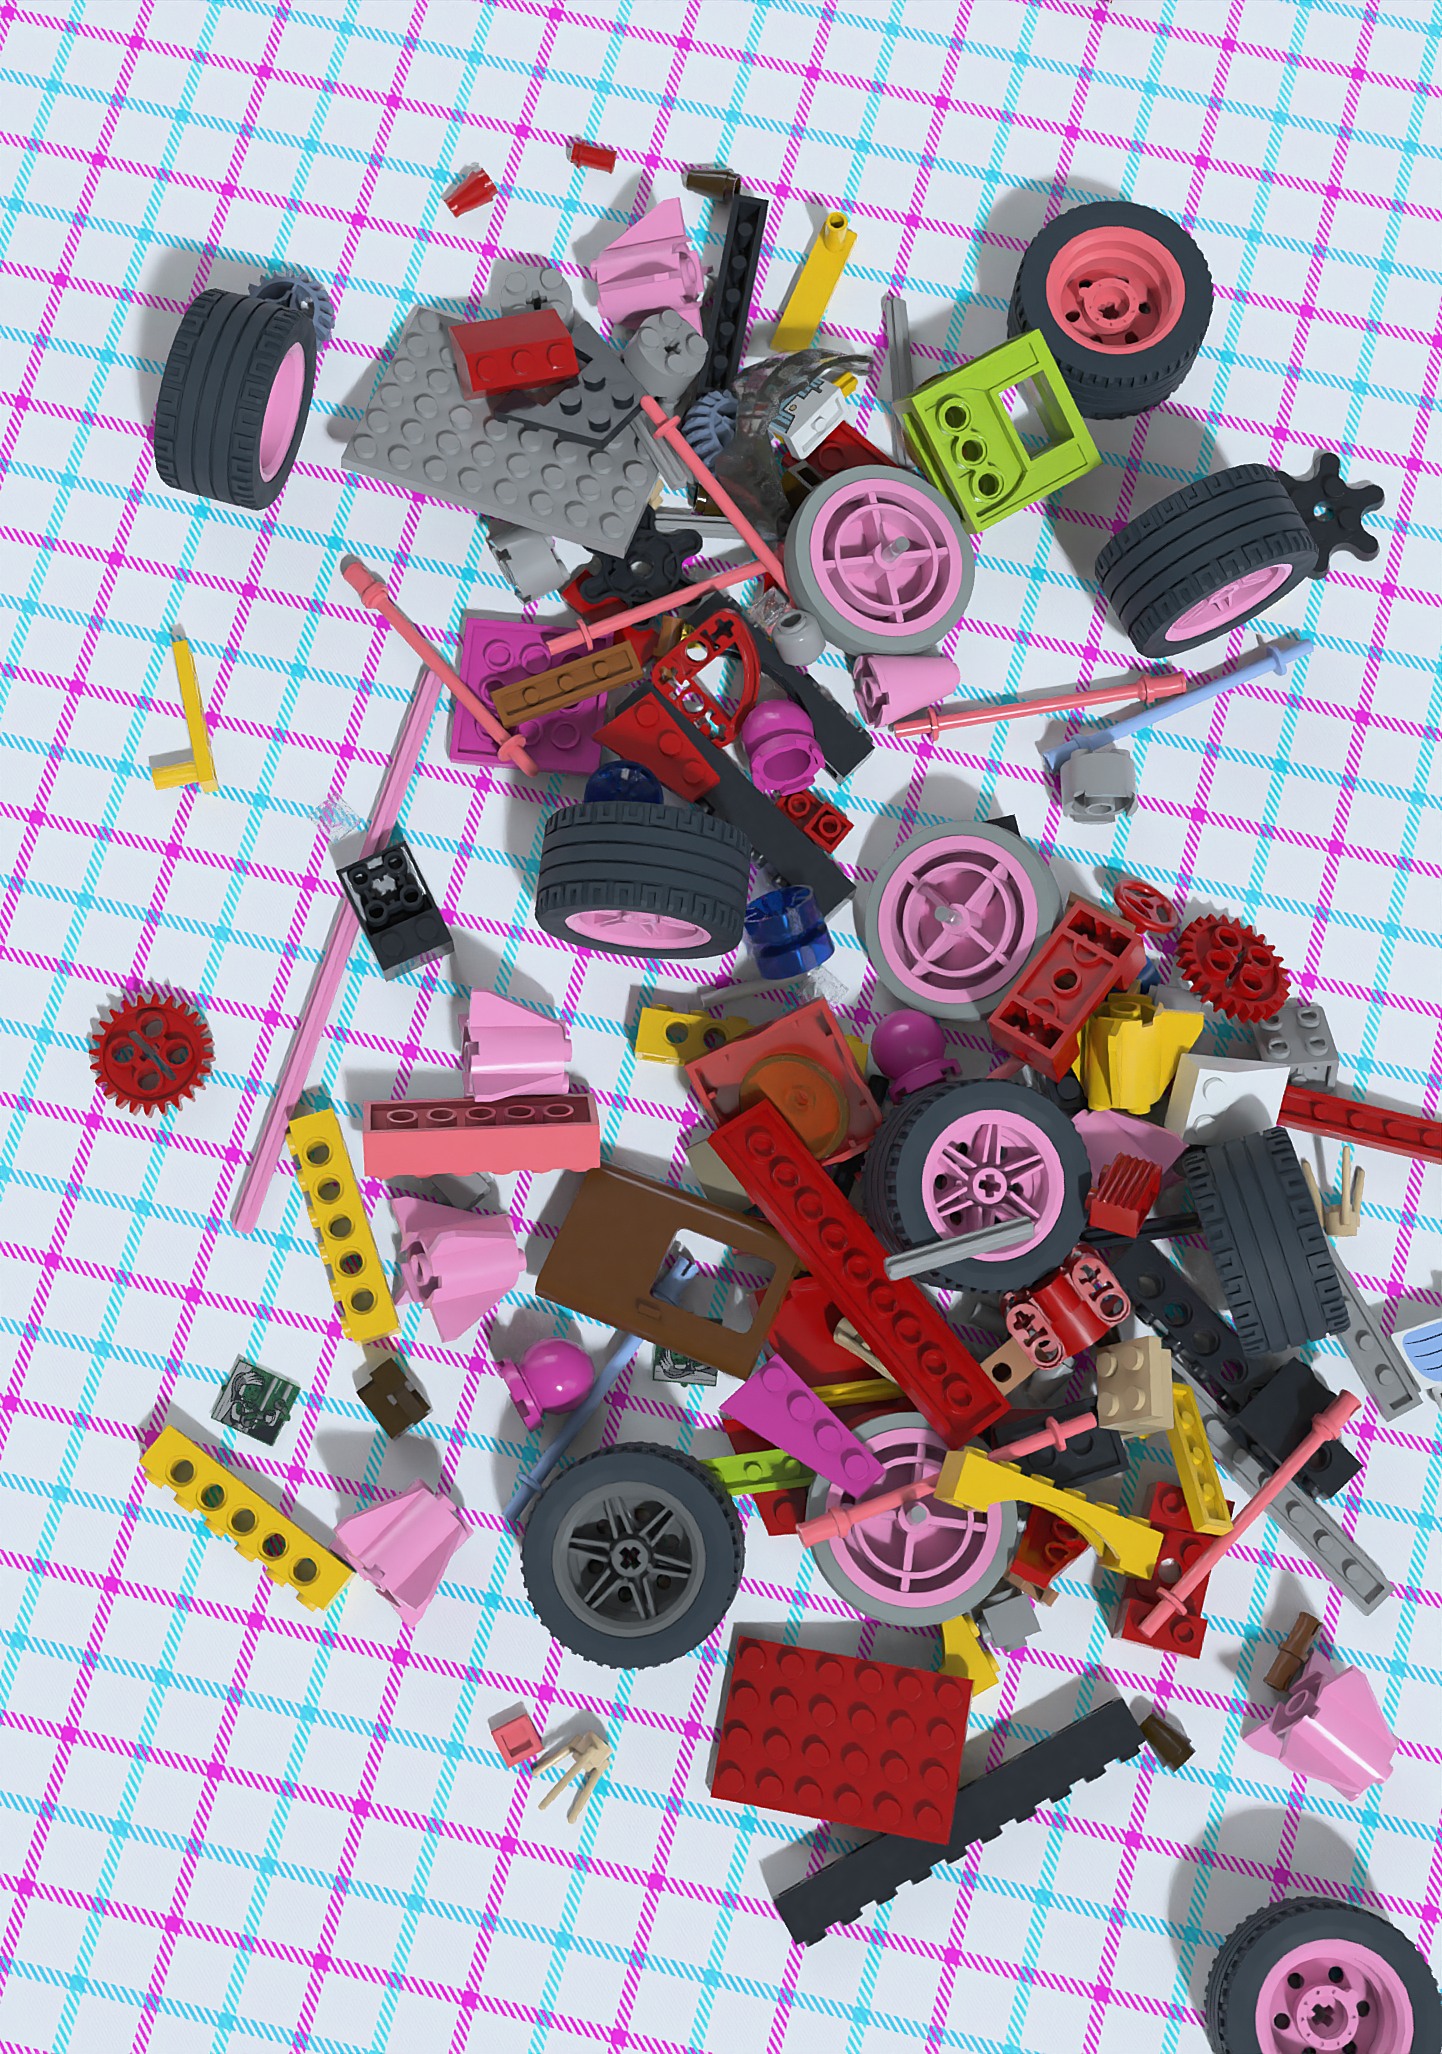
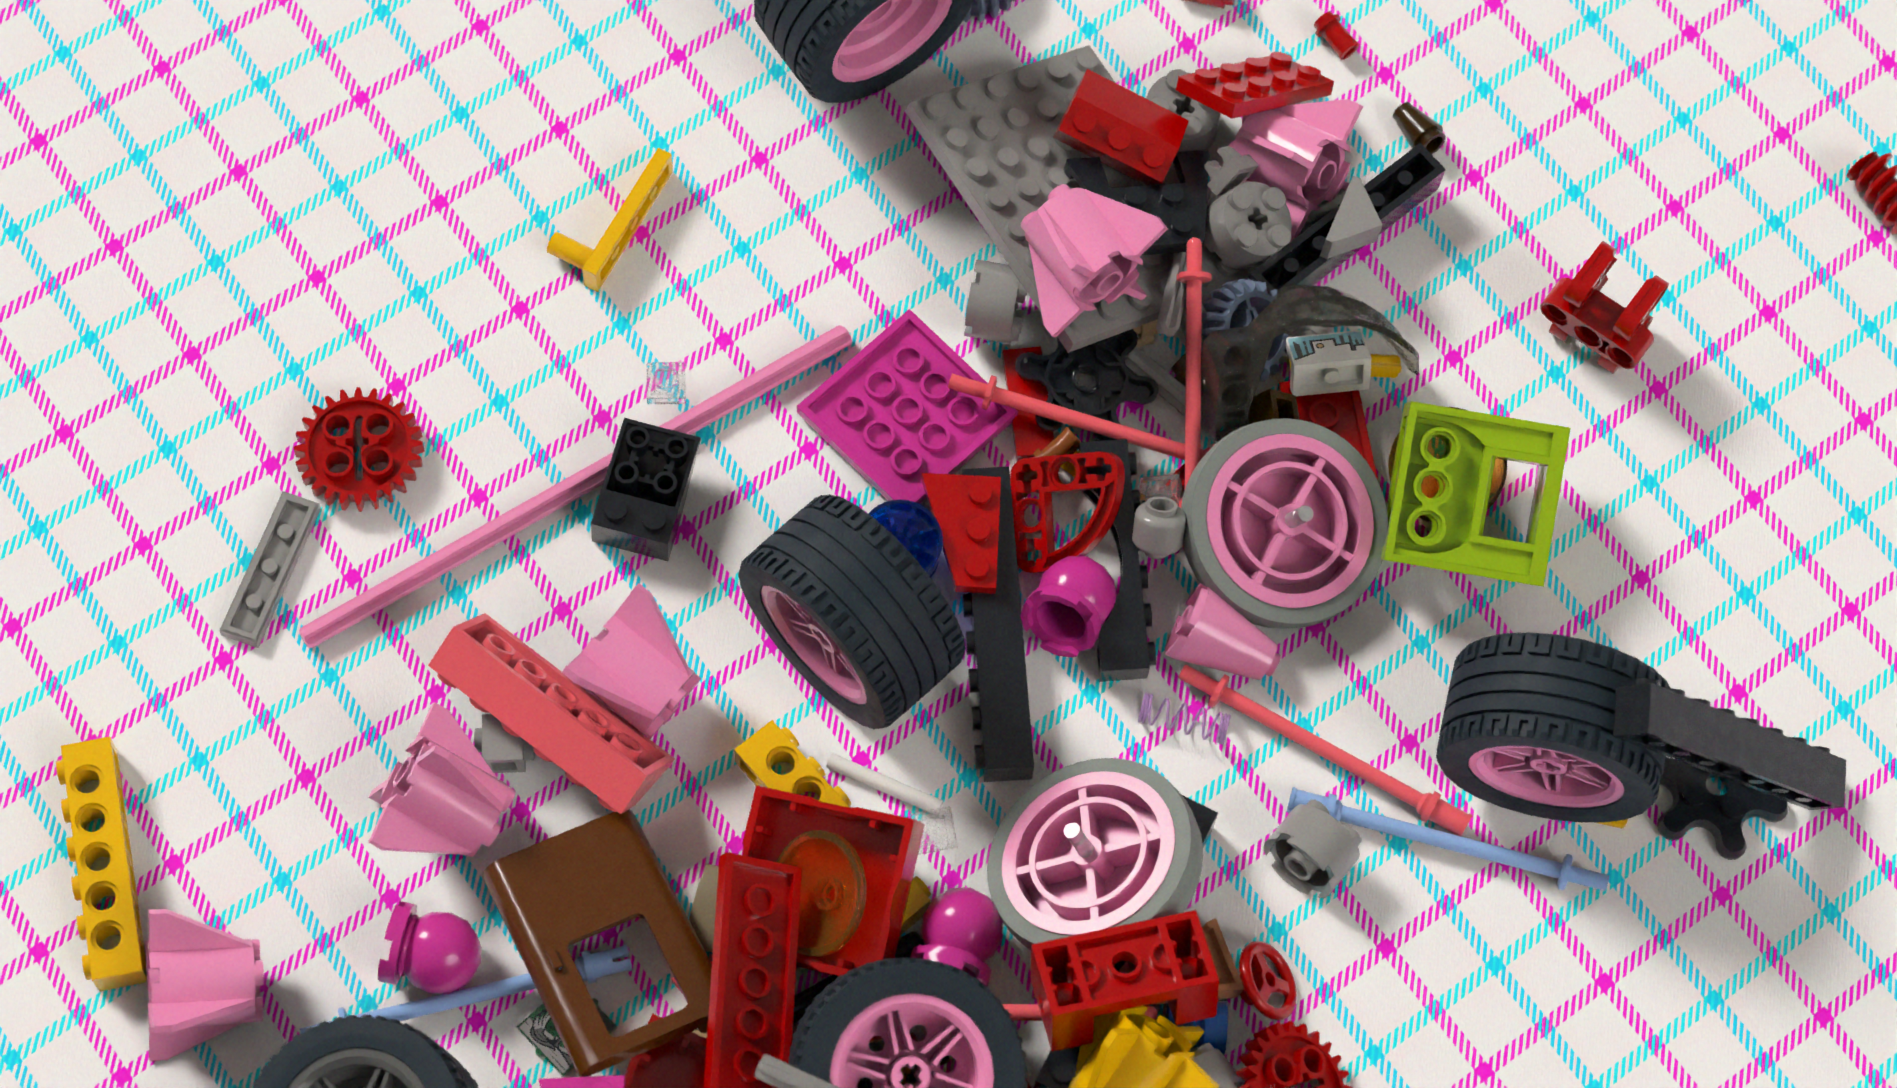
camera: 40 degrees right, 10 degrees down
piece [211,1359,302,1447] -> none
yellow brick [285,1108,403,1346] -> none
coral bar [343,562,539,777] -> none
dark brown piece [356,1357,433,1442] -> none
dark orange plate [490,640,643,730] -> none
clear blue wheel [743,885,835,980] -> none
yellow piece [770,212,858,362] -> none
red slope [775,789,855,855] -> none
light grey axle [885,297,919,470] -> none
wheel [1007,201,1214,420] -> none
none -> light grey tile [219,491,321,648]
none -> bright pink brick [1021,184,1168,338]
none -> lavender piece [1138,692,1231,745]
none -> red plate [1176,52,1334,119]
none -> light grey tile [1205,146,1259,196]
none -> light grey slope [1320,176,1383,259]
none -> red piece [1540,241,1670,374]
none -> black brick [1613,678,1846,810]

